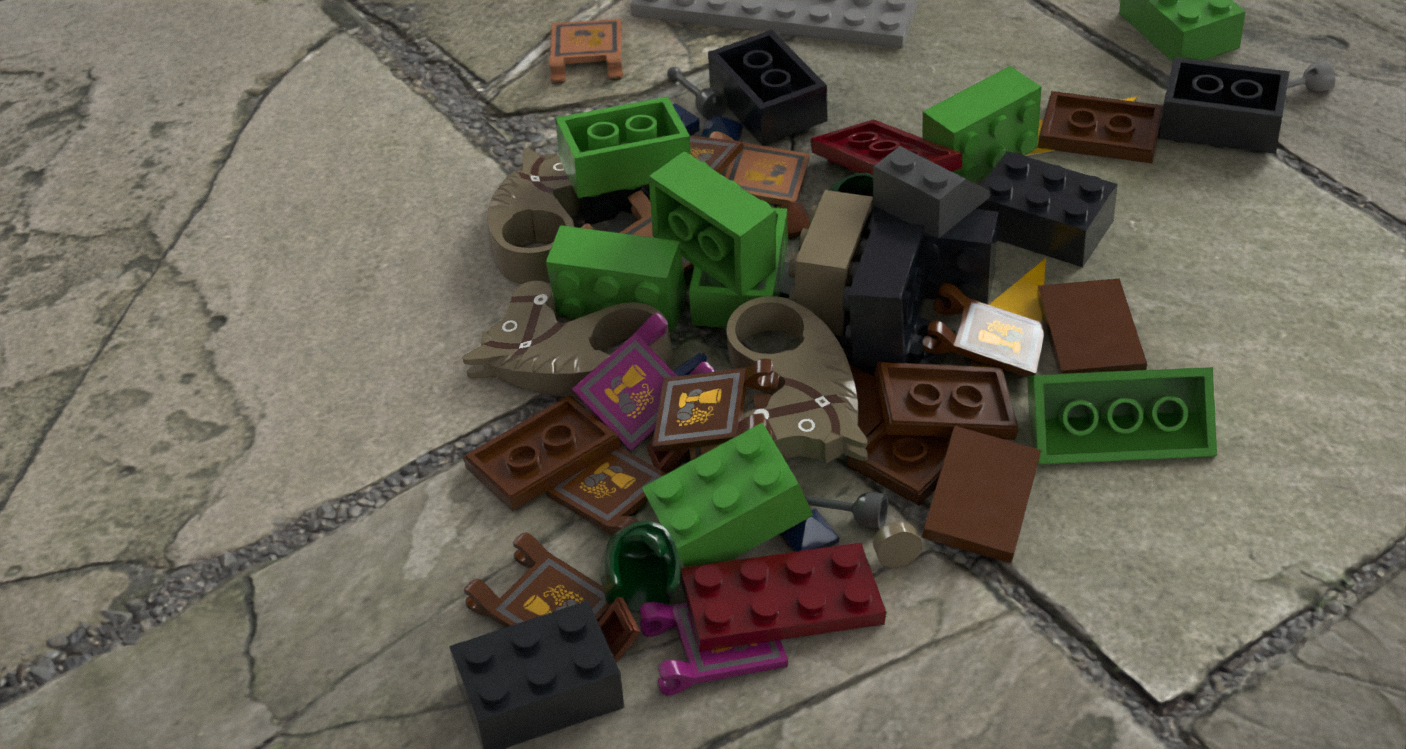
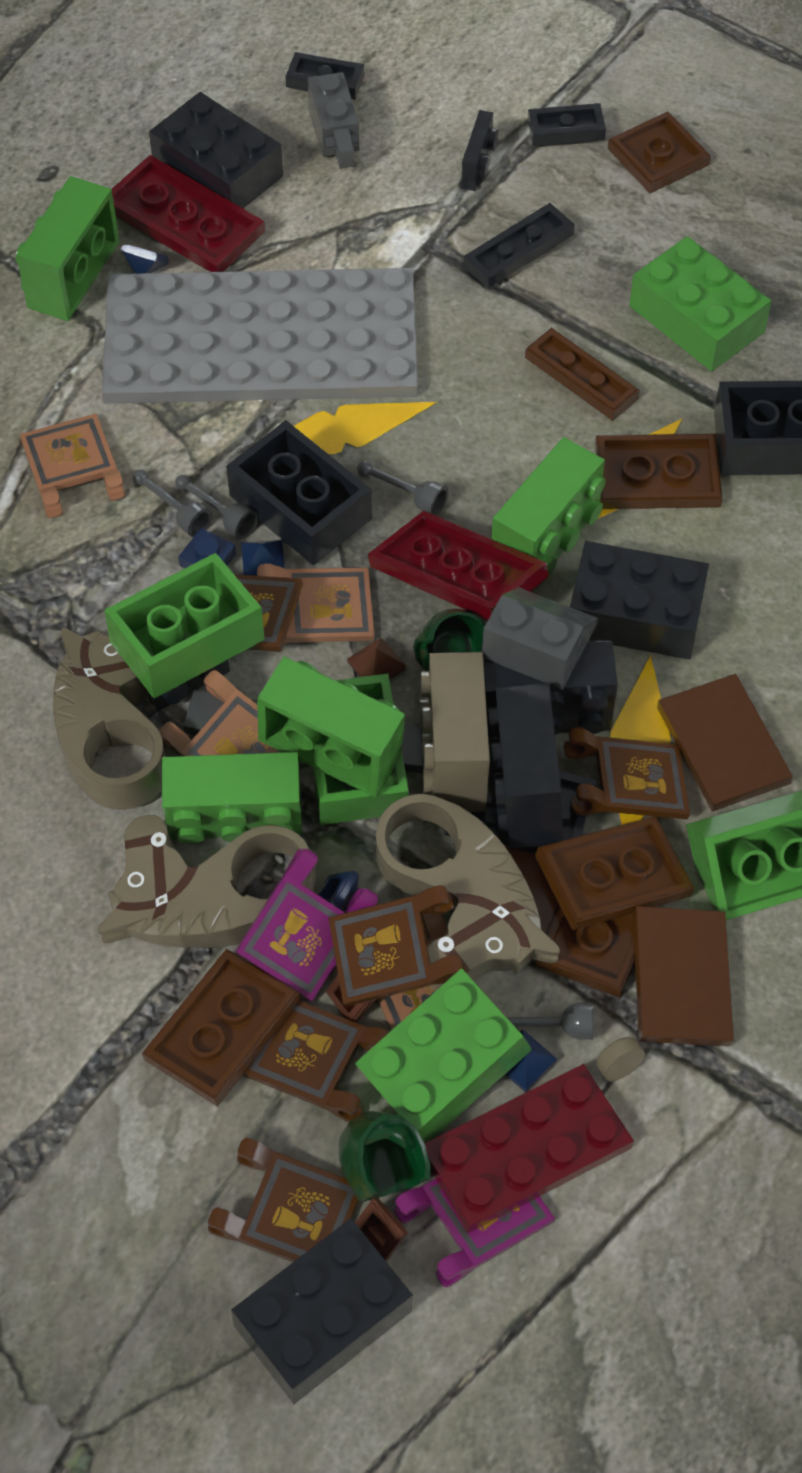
camera: 20 degrees left, 15 degrees up
none -> dark grey hinge [133,469,212,537]
none -> yellow sticker [294,402,438,454]
none -> dark grey hinge [357,460,448,516]
none -> reddish brown tile [525,327,640,421]

